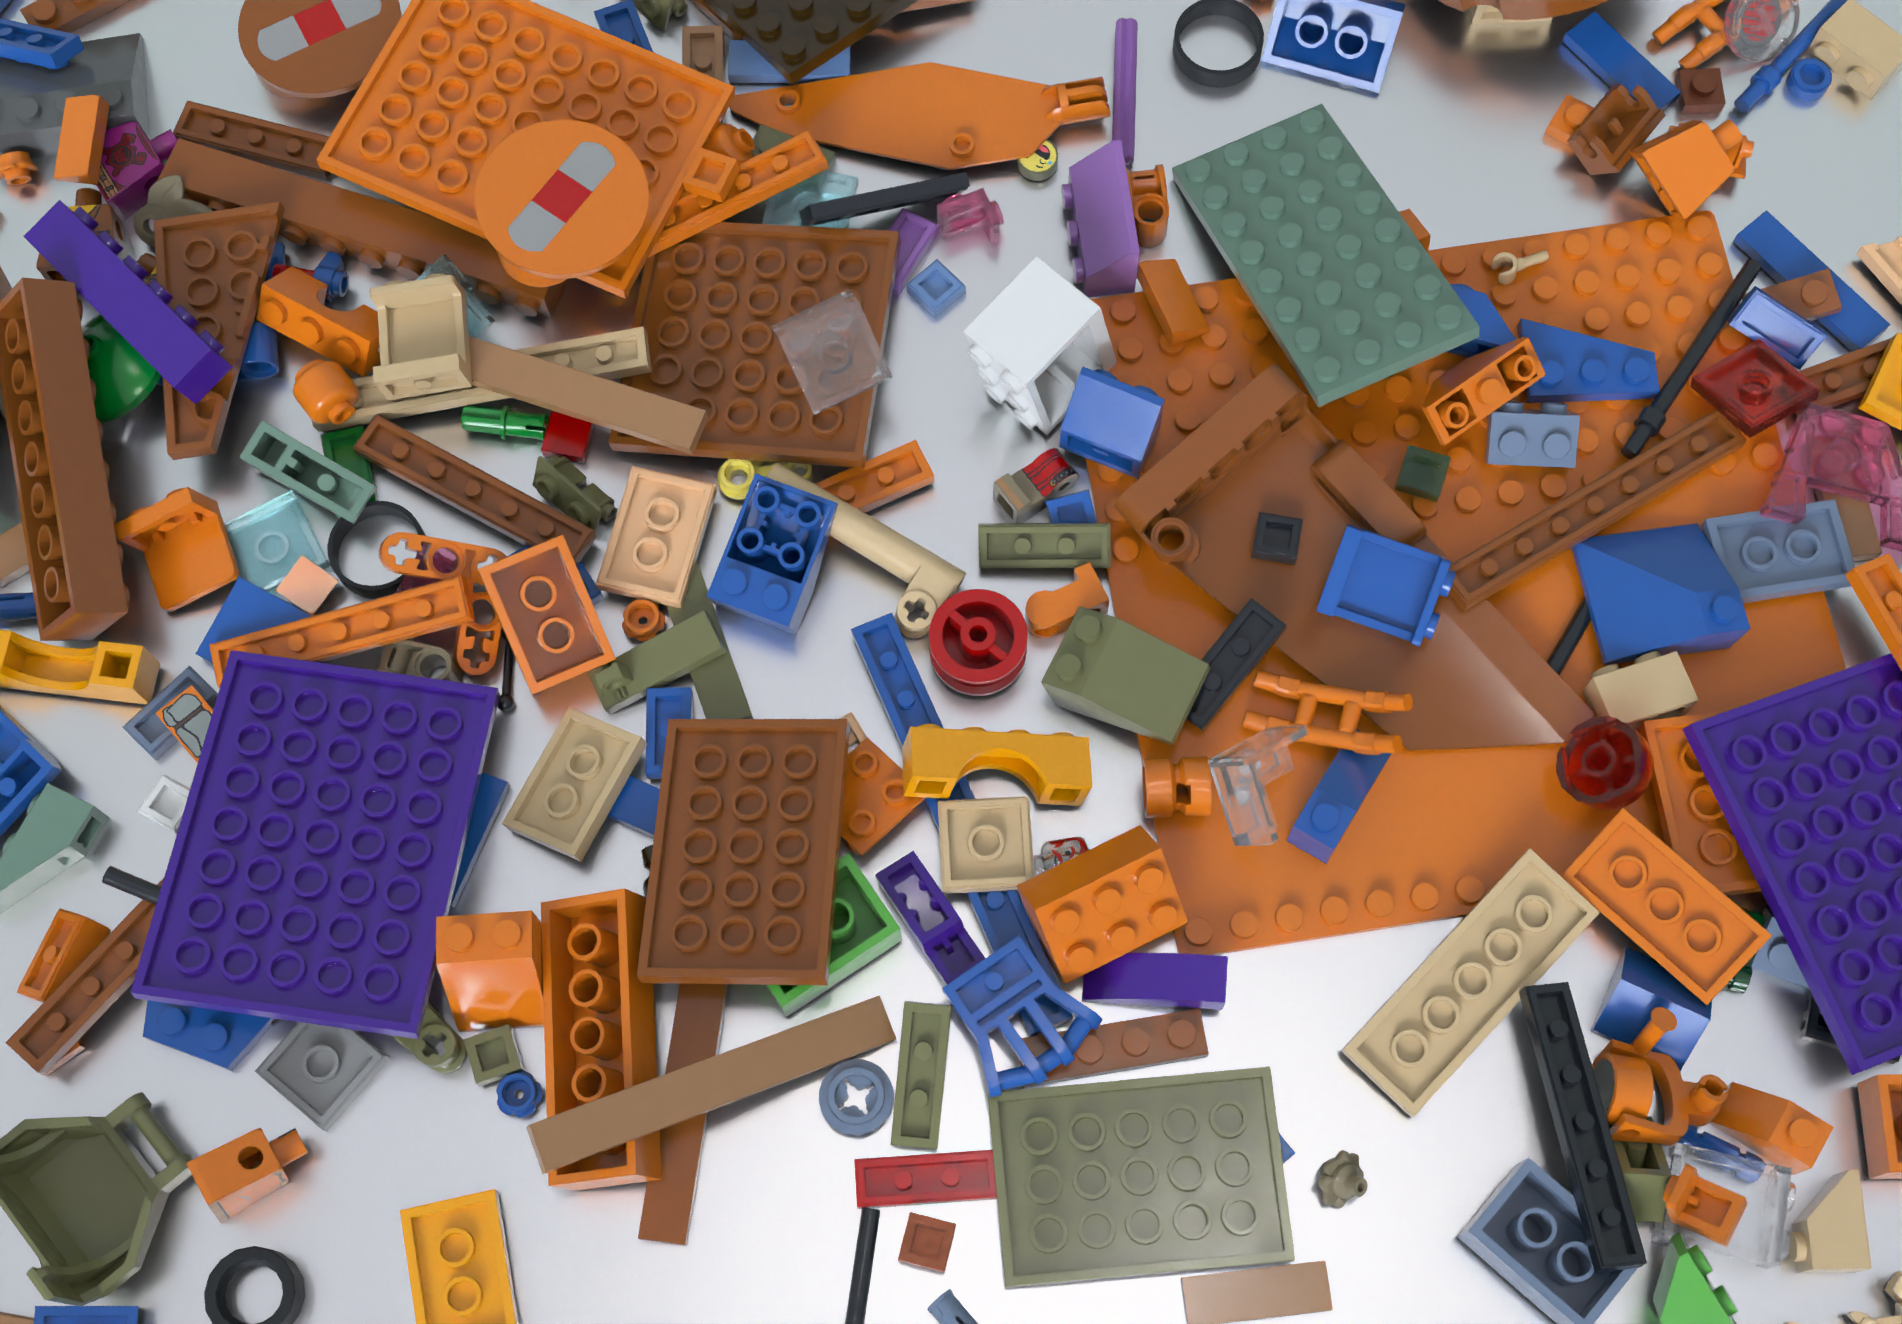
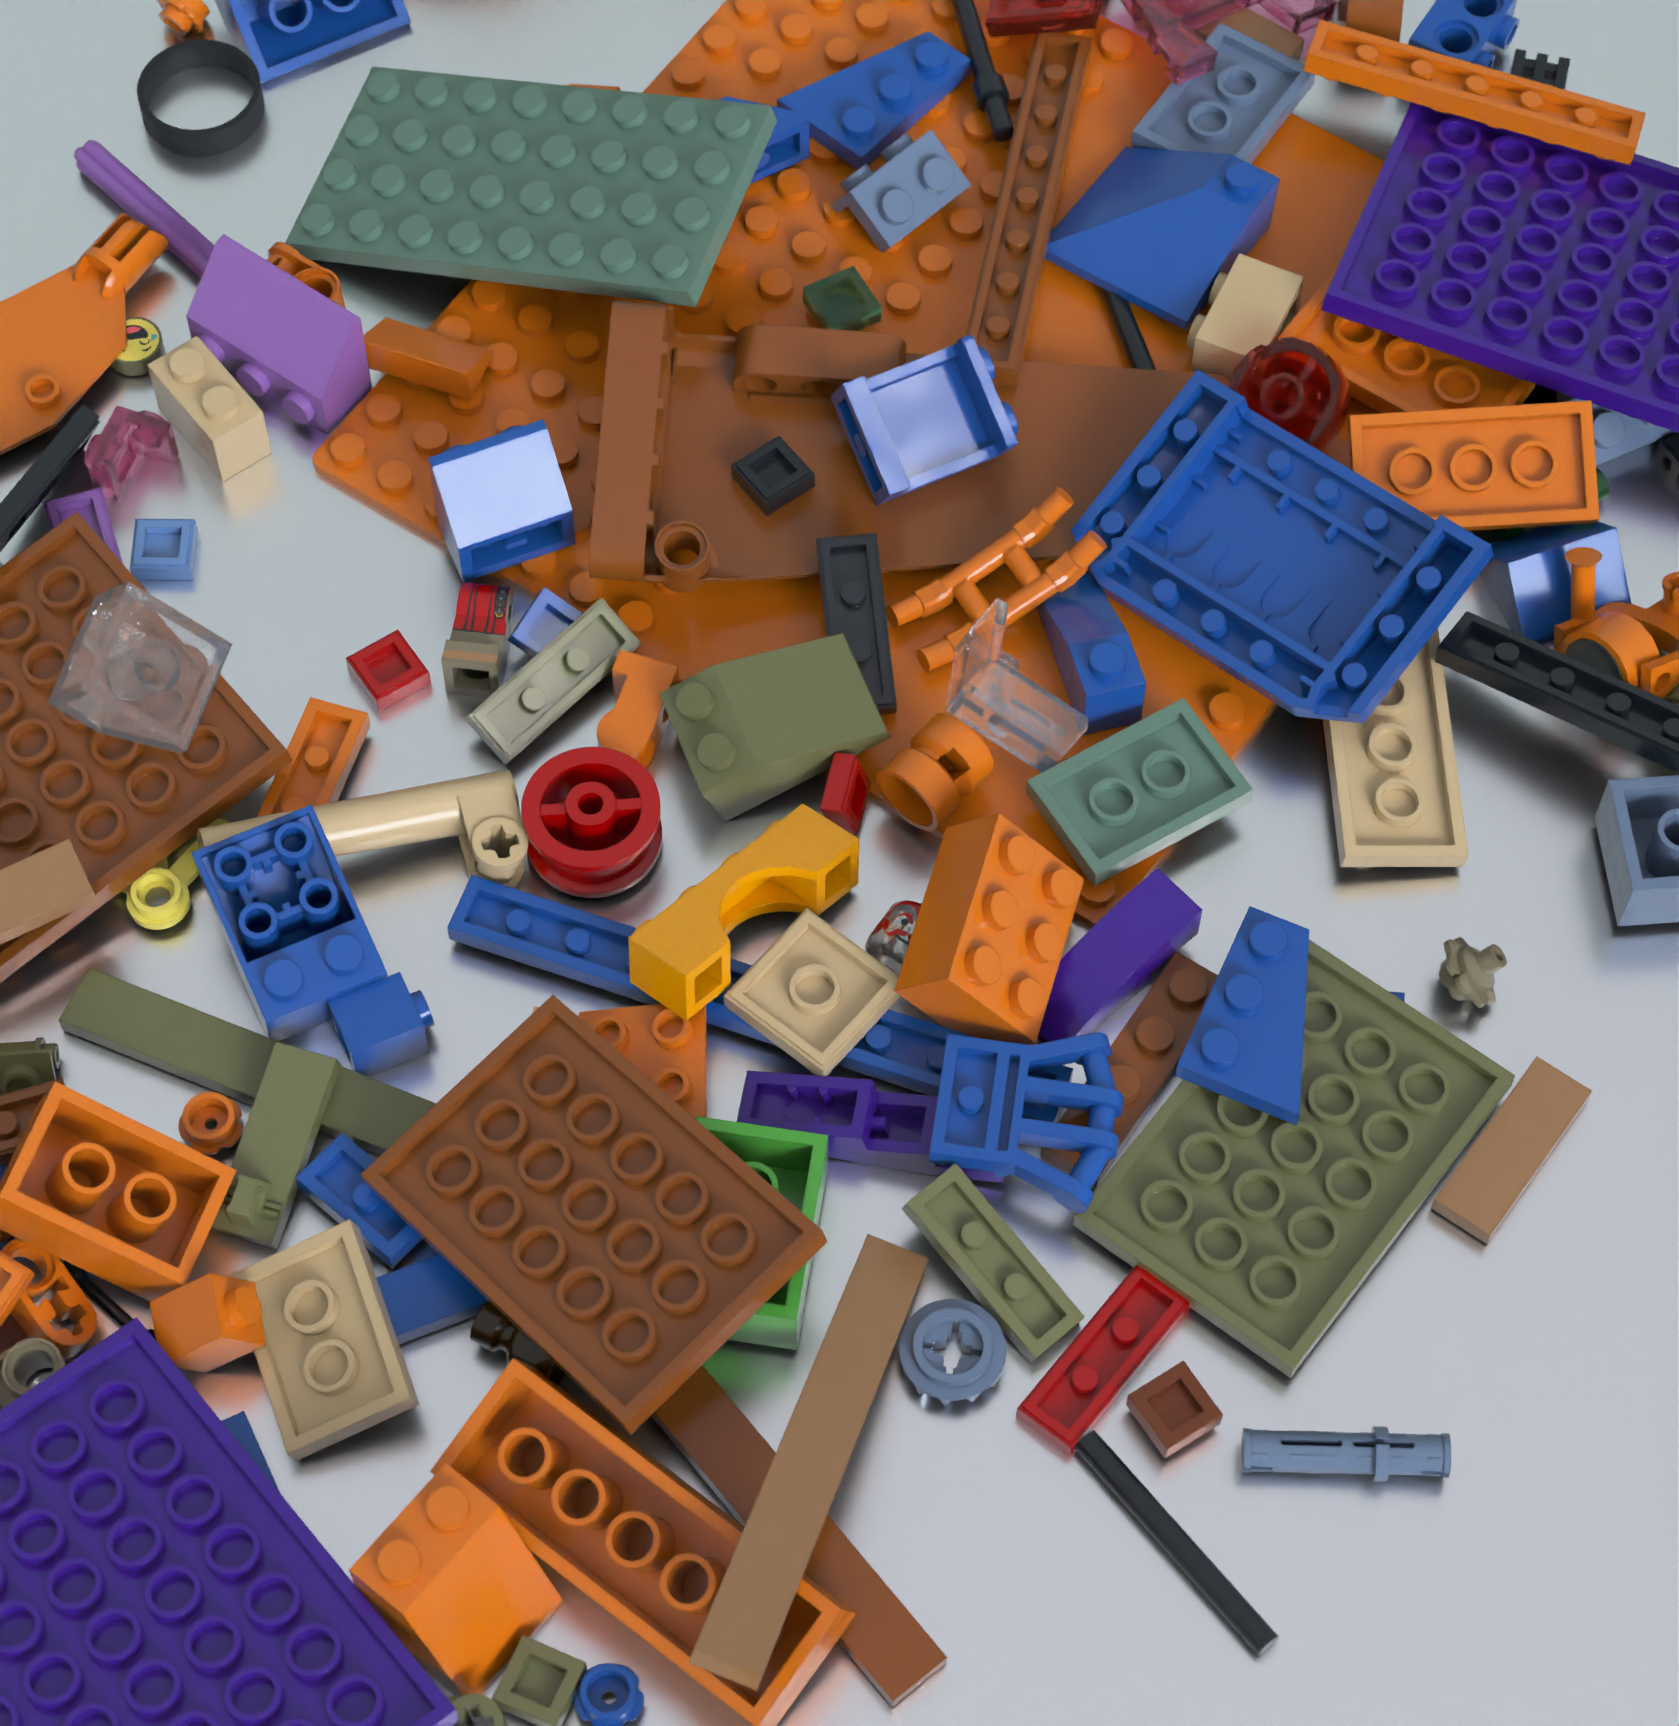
camera: 50 degrees left, 10 degrees down
light nougat tile [595,466,717,609] -> none
white container [963,256,1117,435] -> none
orange slope [1422,337,1546,445] -> none
tan hand [1491,250,1549,285] -> none
none -> tan brick [147,336,272,482]
none -> orange brick [149,1273,266,1373]
none -> blue brick [327,972,434,1077]
none -> red tile [346,630,431,712]
none -> red tile [820,752,871,836]
none -> sand green plate [1026,698,1253,886]
none -> blue slope [1070,369,1494,724]
none -> blue wing [1175,906,1309,1125]

